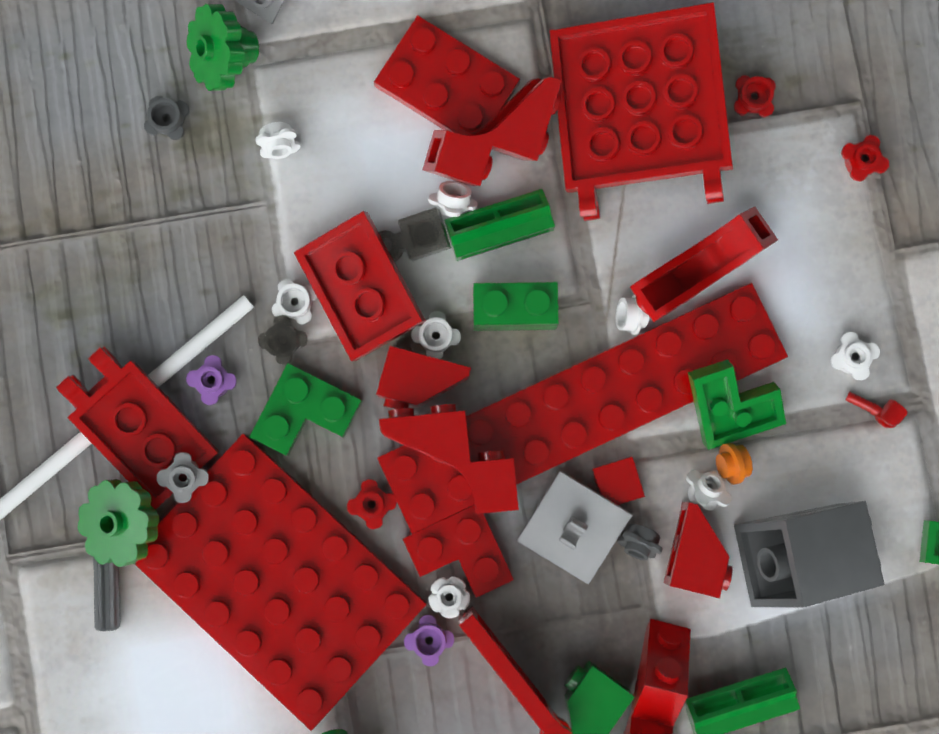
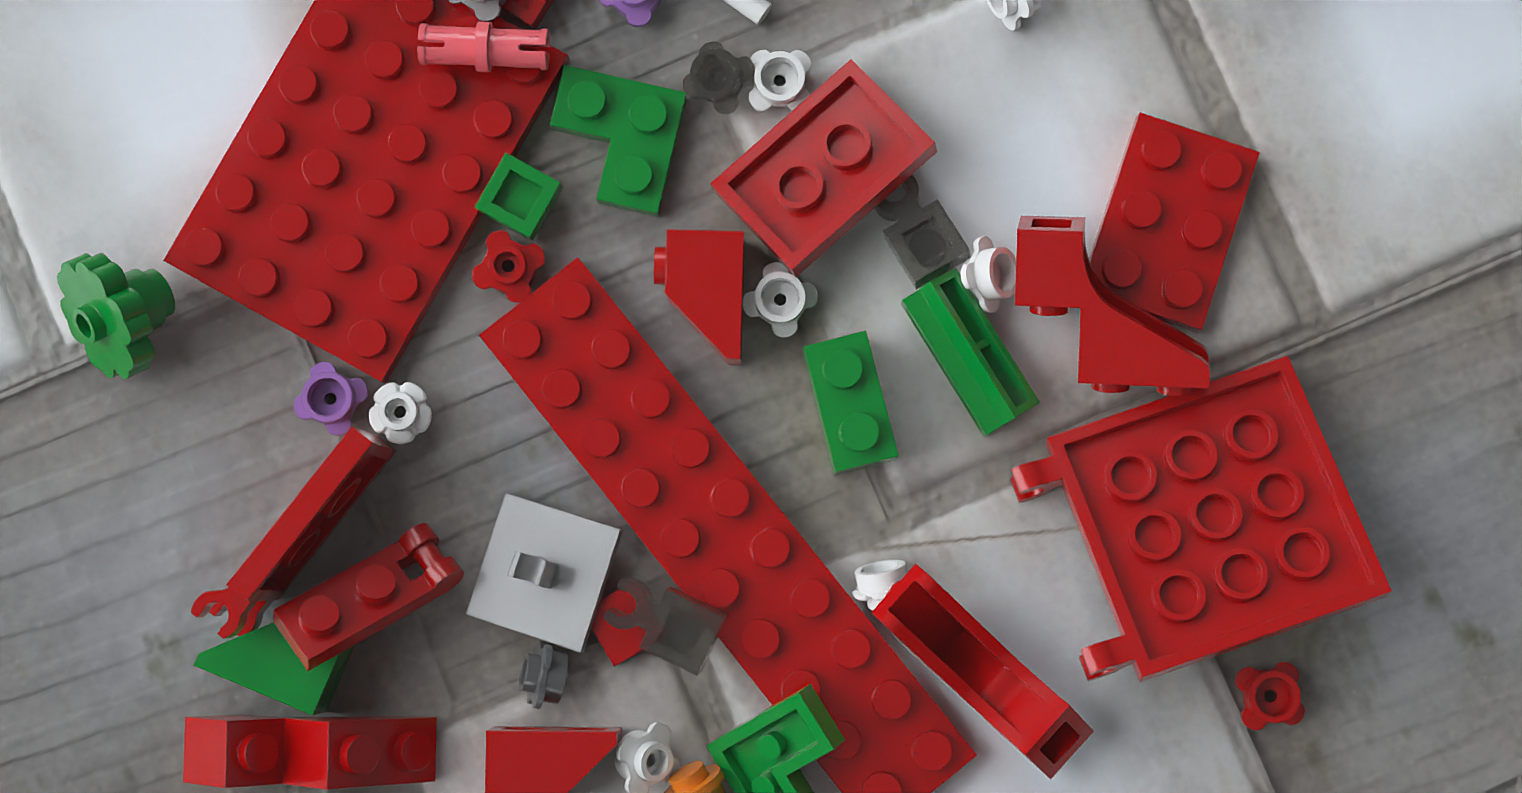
camera: 85 degrees right, 0 degrees up
red arch [379,404,519,514] -> none
red plate [403,505,514,598] -> none
none -> red plate [273,523,464,671]
none -> coral pin [417,21,550,72]
none -> green plate [475,152,563,241]
none -> clear smoke plate [604,577,728,676]

